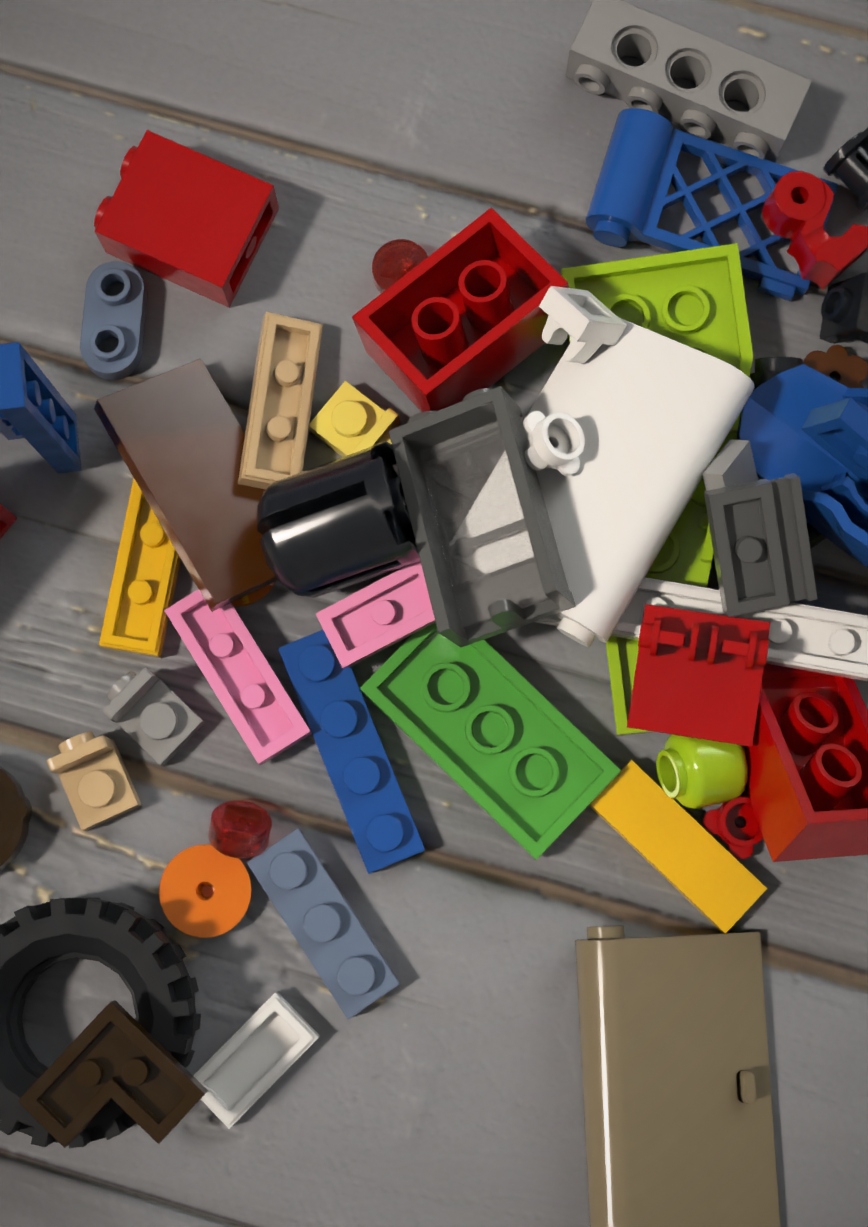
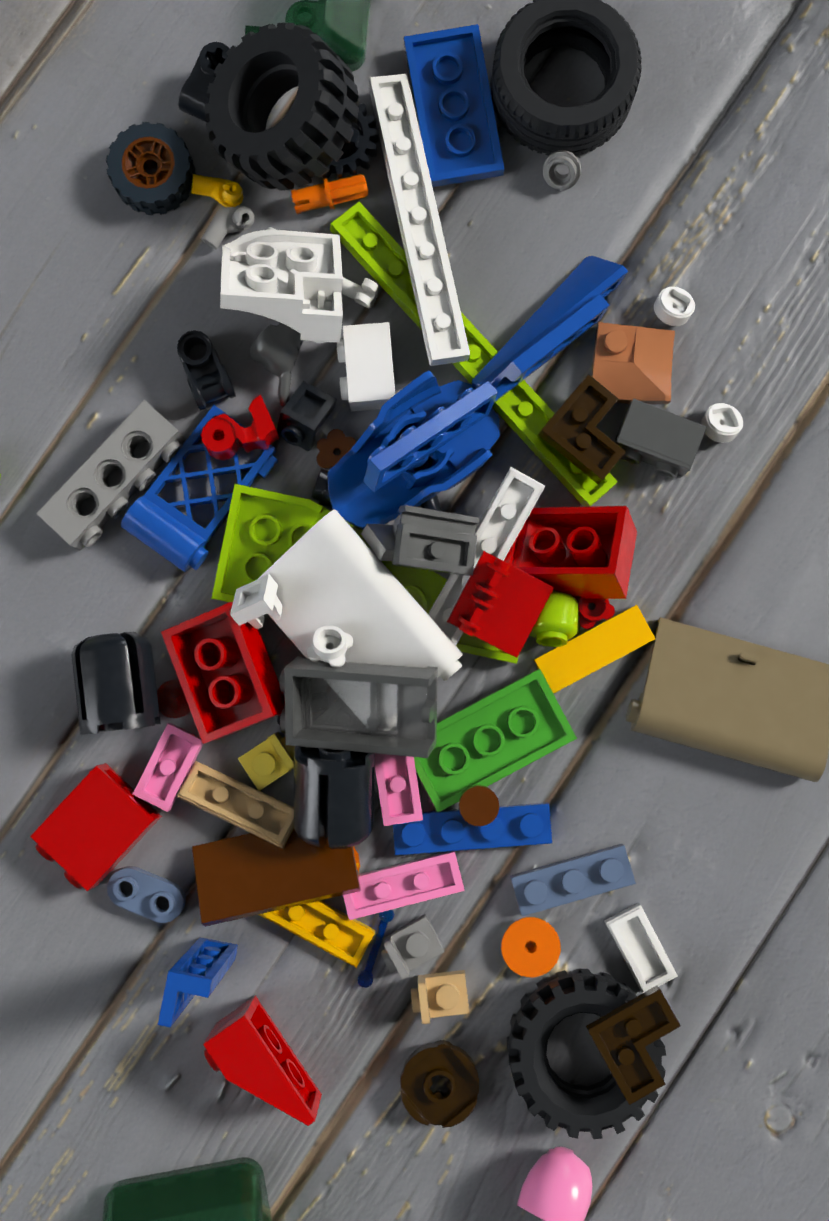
camera: 70 degrees left, 5 degrees up
clear red tile [208,800,272,858] -> none
none -> black cylinder [71,632,161,735]
none -> bright pink plate [132,723,203,812]
none -> clear blue hinge [357,910,394,988]
none -> reddish brown tile [459,785,499,826]

